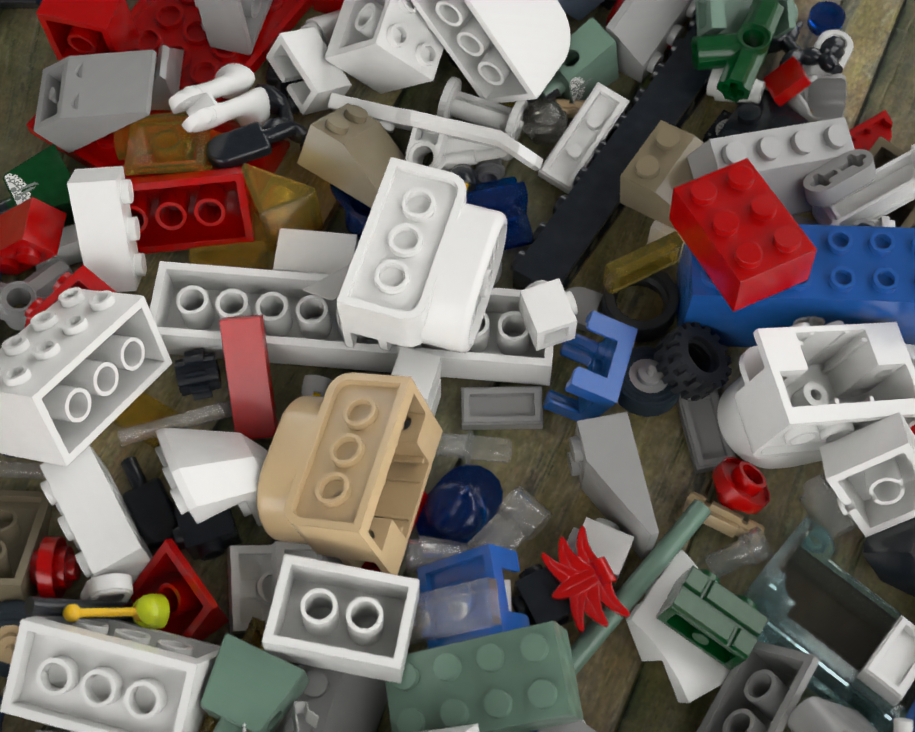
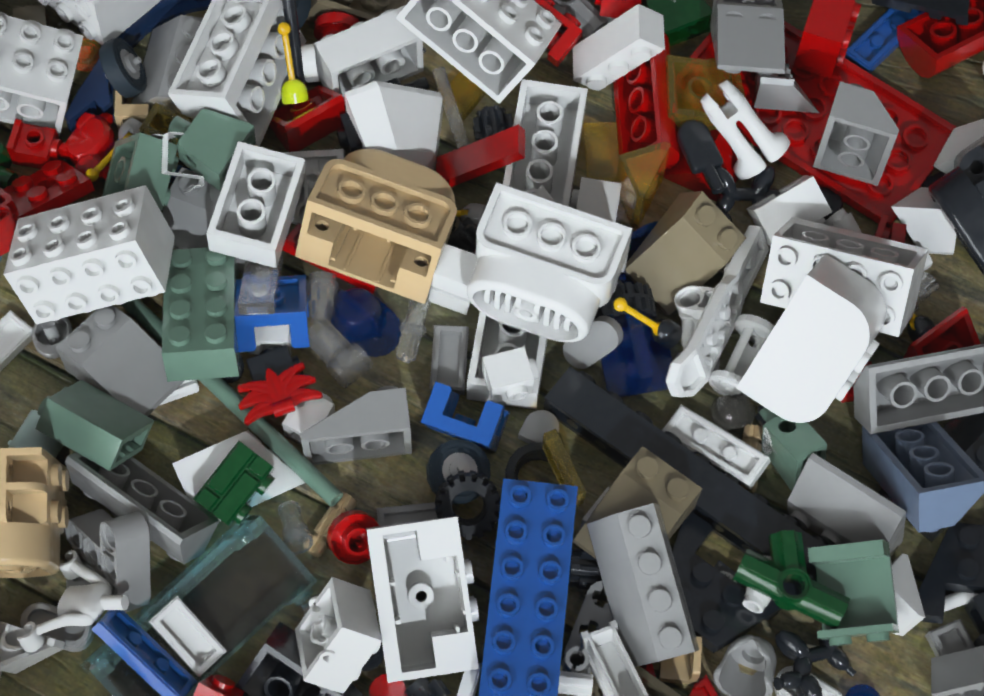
camera: 90 degrees right, 0 degrees up
red brick [669,158,817,312] -> none
red tile [763,56,812,106] -> none
light grey beam [803,149,876,207] -> none

